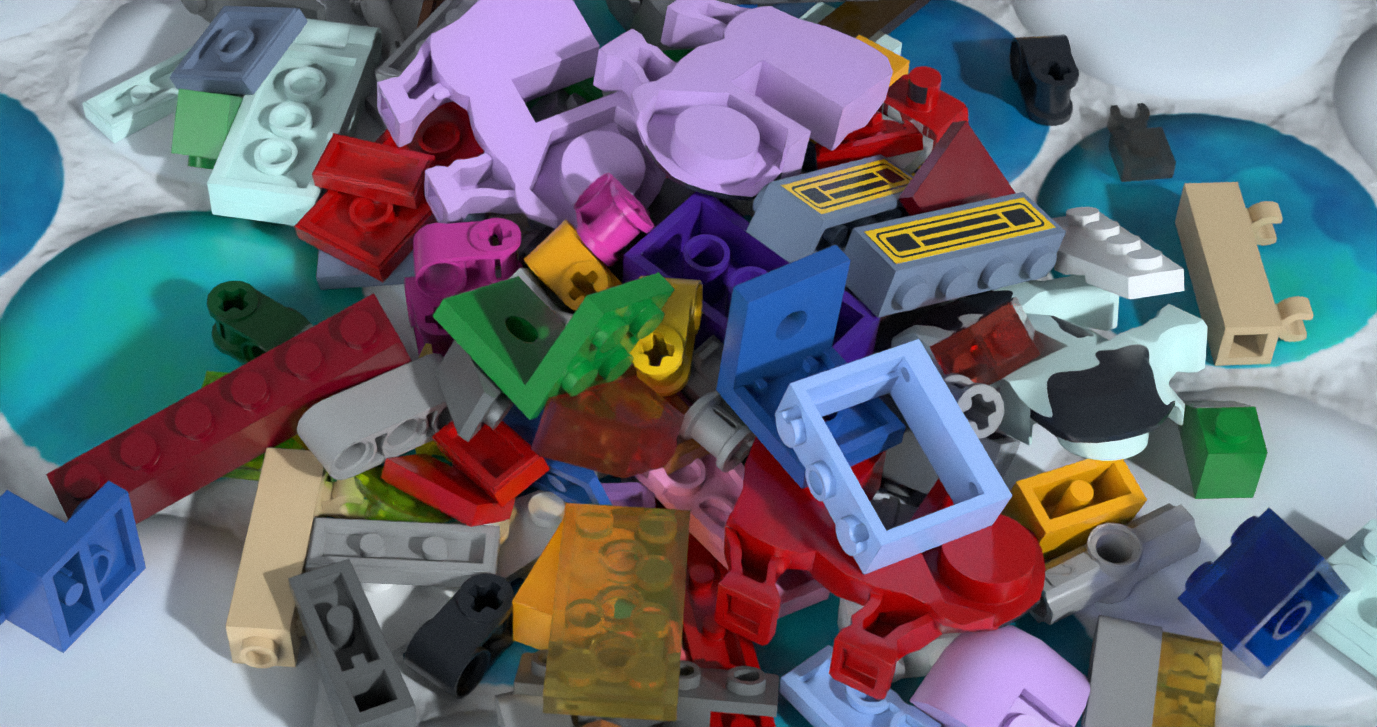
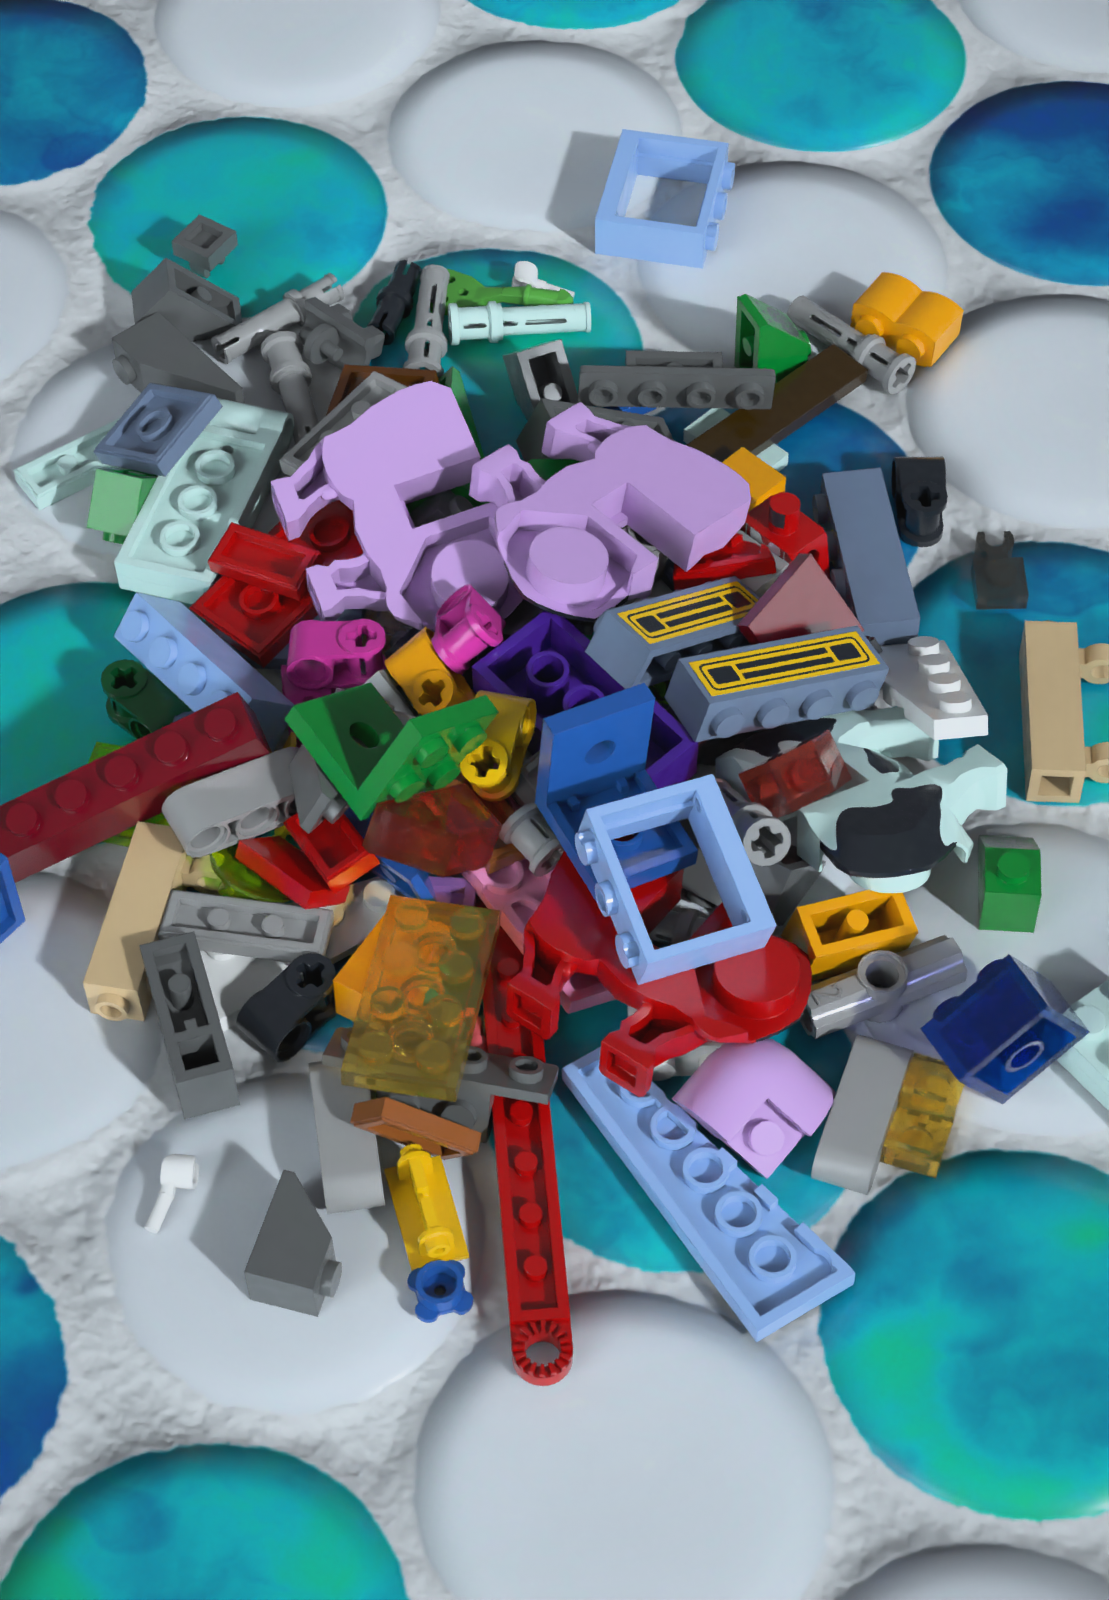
camera: 10 degrees right, 5 degrees up
none -> light blue brick [114,592,294,751]
none -> sand blue brick [812,467,920,646]

